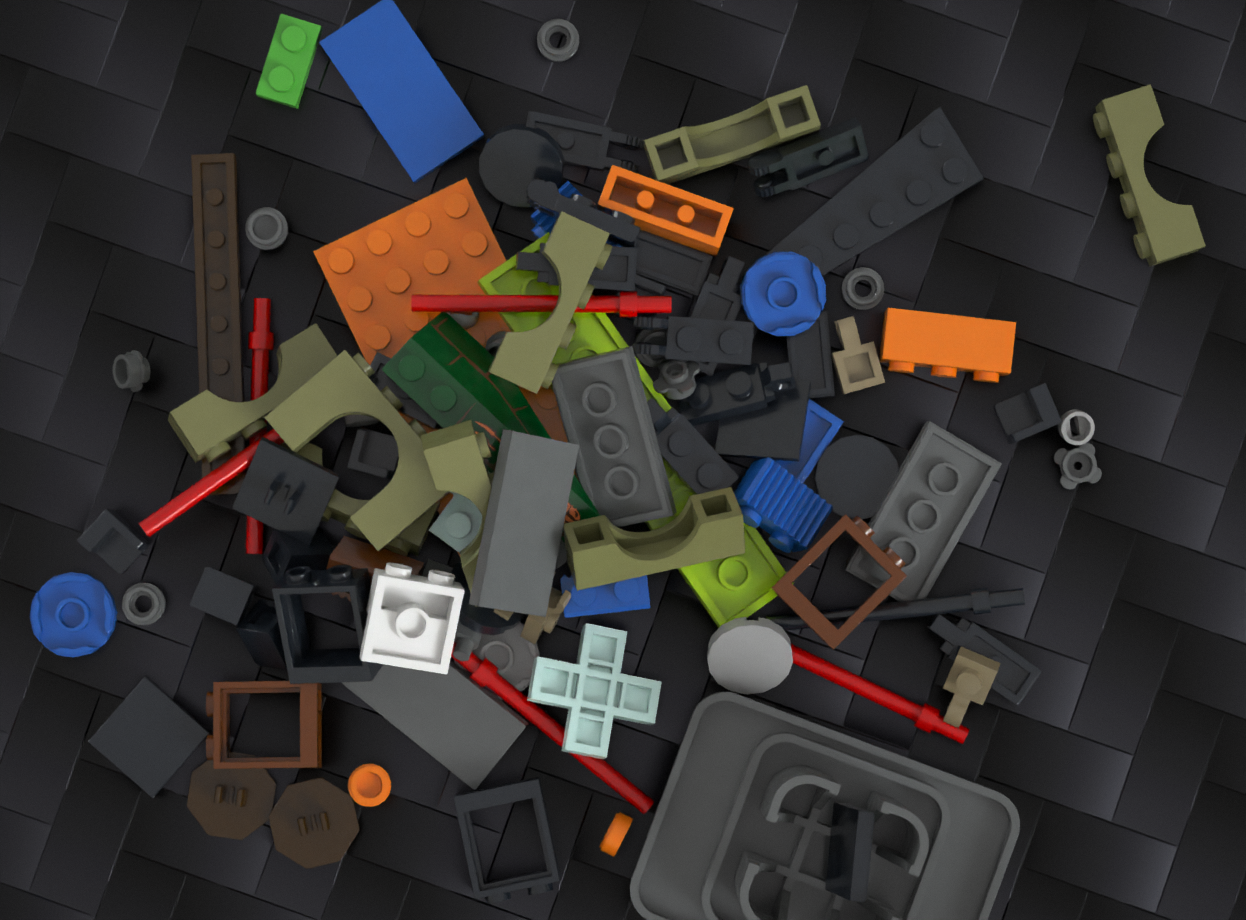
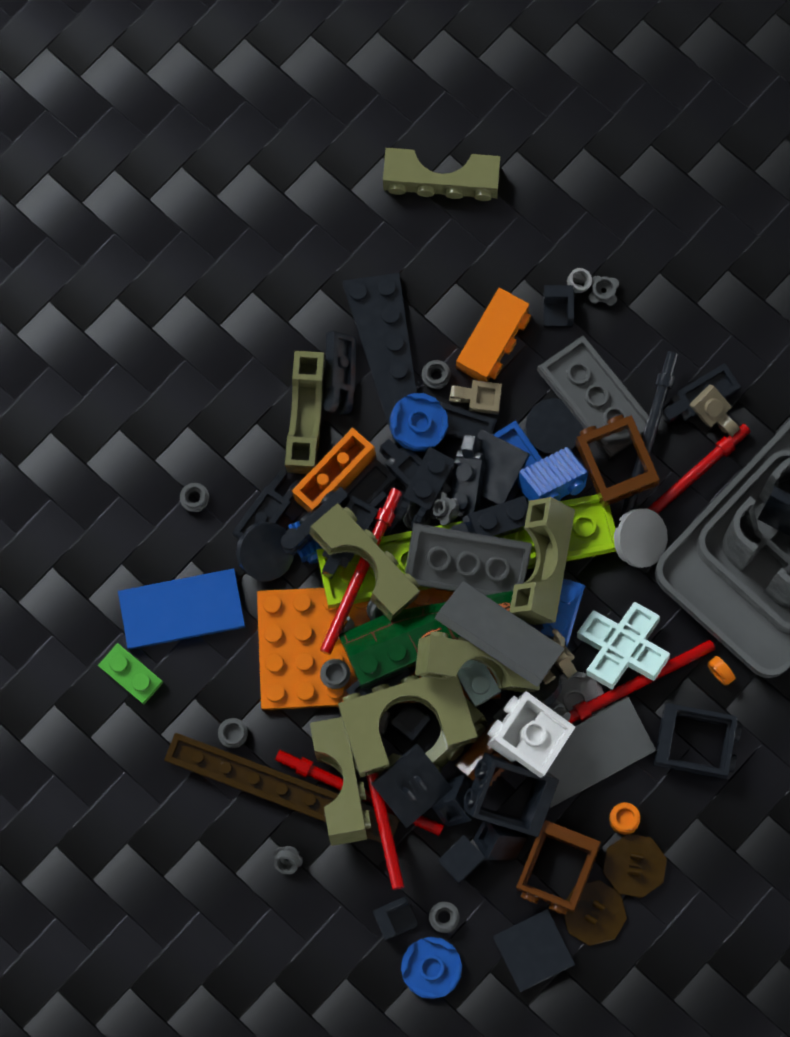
camera: 65 degrees left, 10 degrees down
none -> dark grey plate [320,659,350,689]

